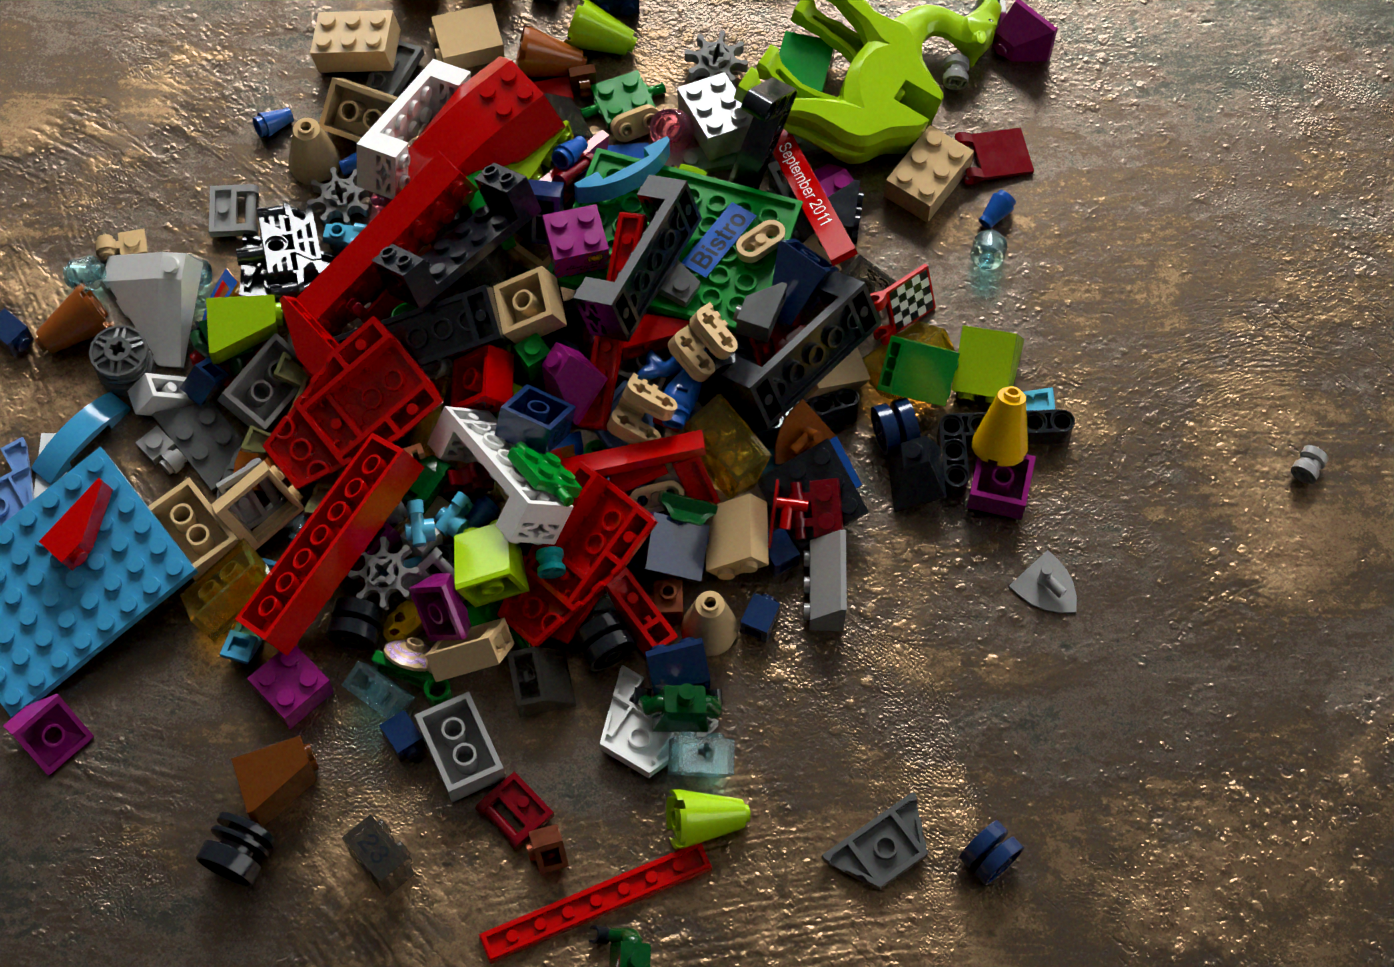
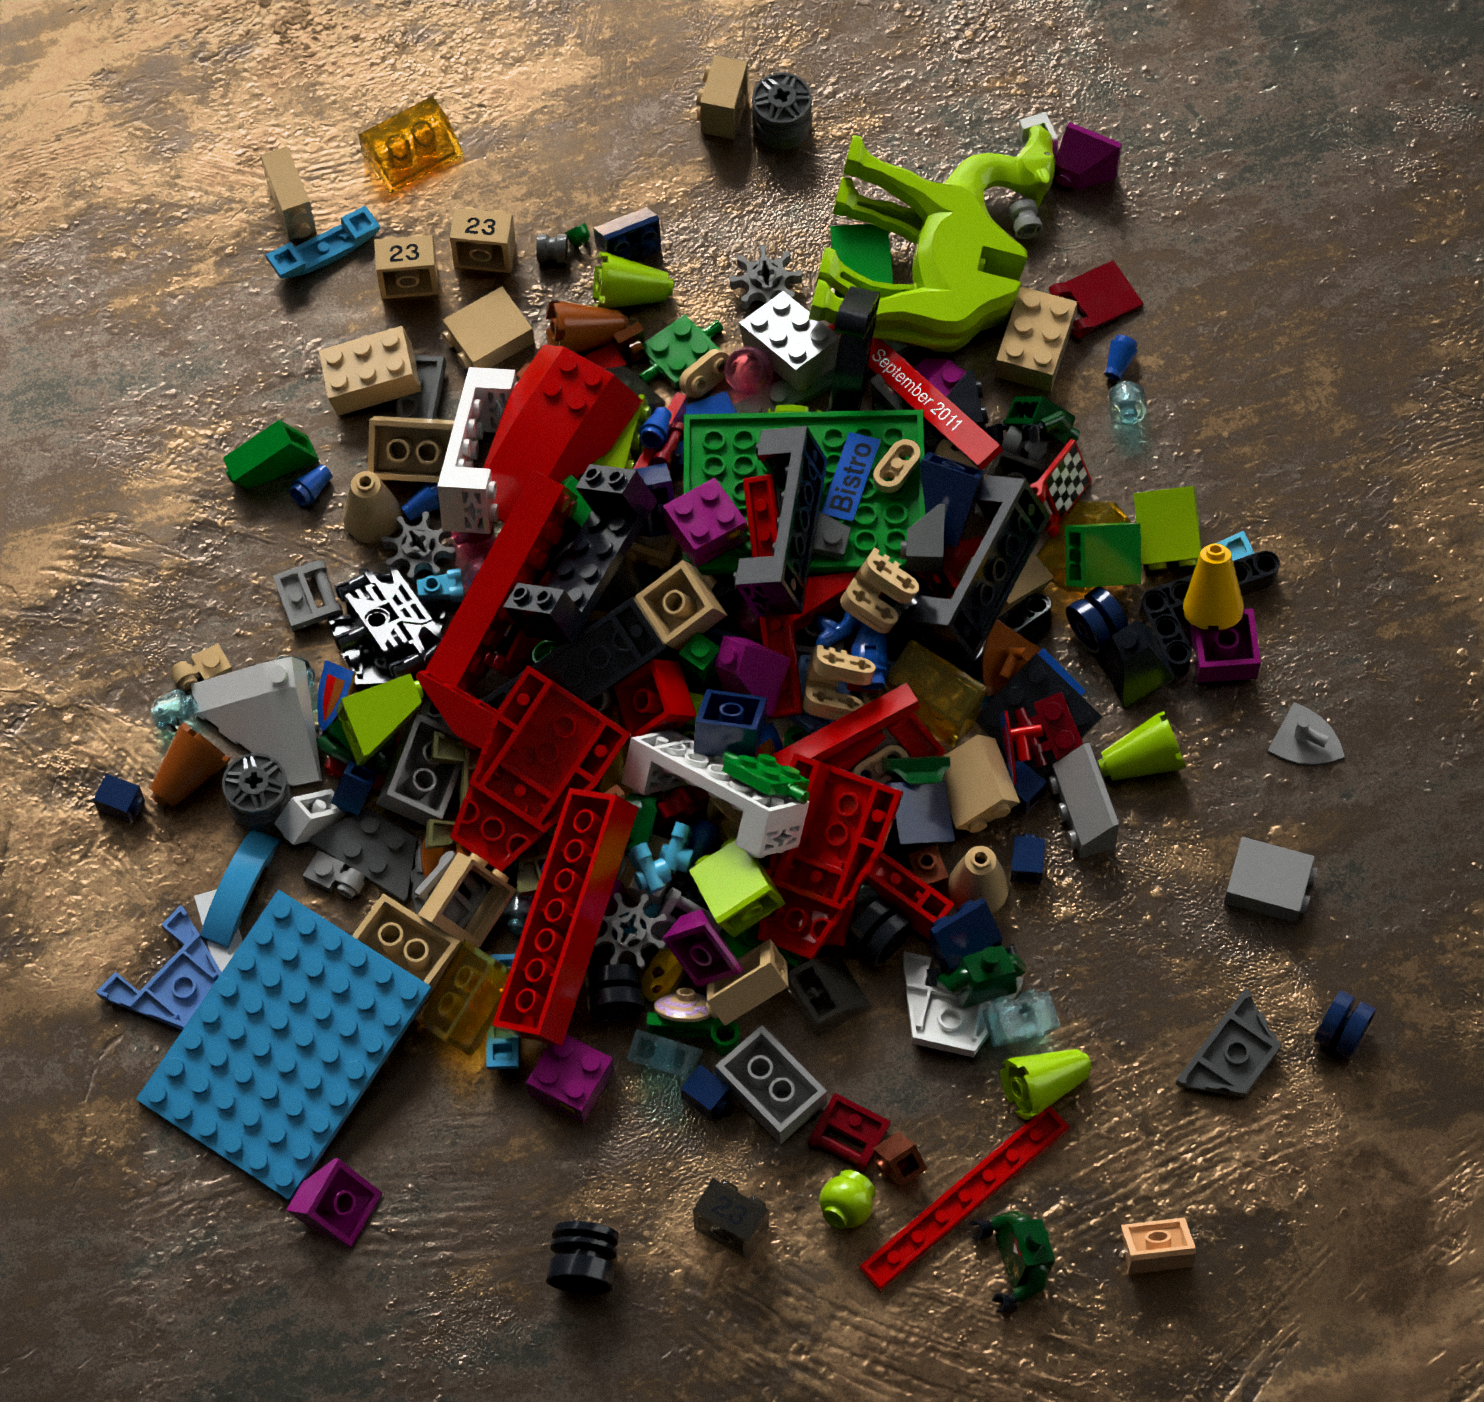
camera: 15 degrees left, 0 degrees up
red slope [39,478,113,571] -> none
reddish brown slope [231,735,319,828] -> none
teal wheel [535,546,566,579] -> none
dark azure slope [574,136,670,203] -> none
none -> green slope [223,420,319,489]
none -> lime piece [819,1170,876,1229]
none -> dark green torso [986,397,1080,444]
none -> dark grey wheel [998,425,1051,475]
none -> lime cone [1097,711,1186,781]
none -> light grey brick [1224,837,1318,923]

